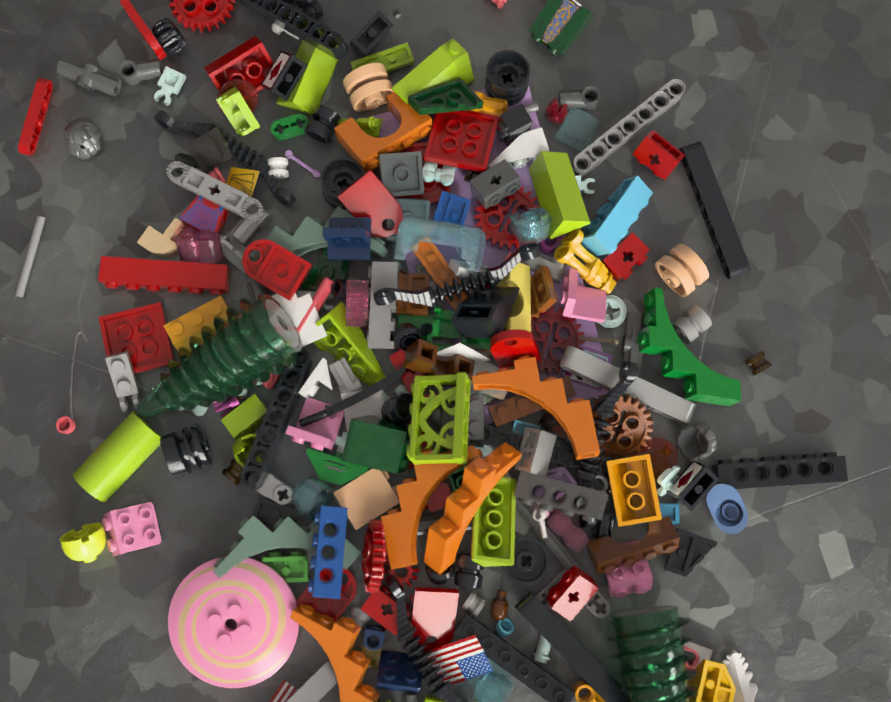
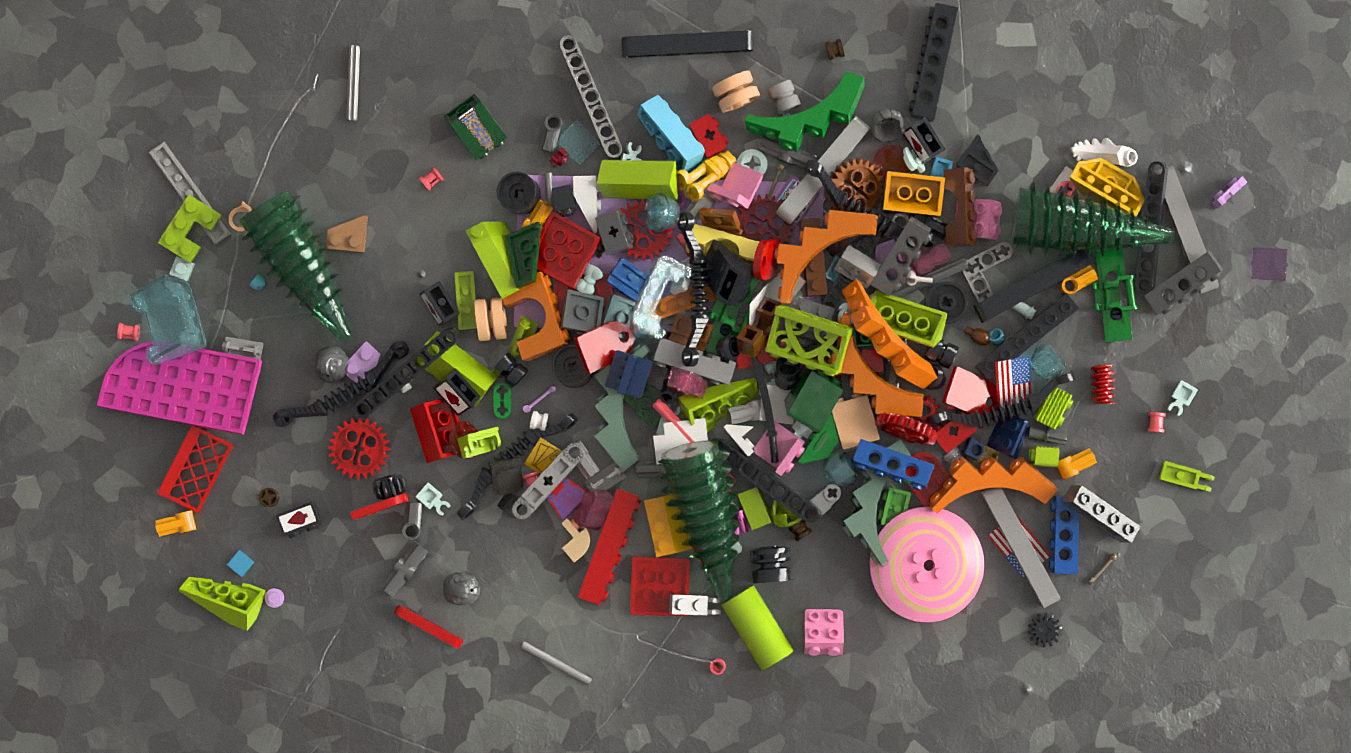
camera: 65 degrees left, 5 degrees up
neon yellow cylinder [59,523,106,563] -> none
red tile [242,239,312,301] -> none
light grey wheel [460,590,487,618] -> none
brick [546,565,599,621] -> none
red brick [632,130,685,180] -> none
medium blue piece [706,484,748,534] -> none

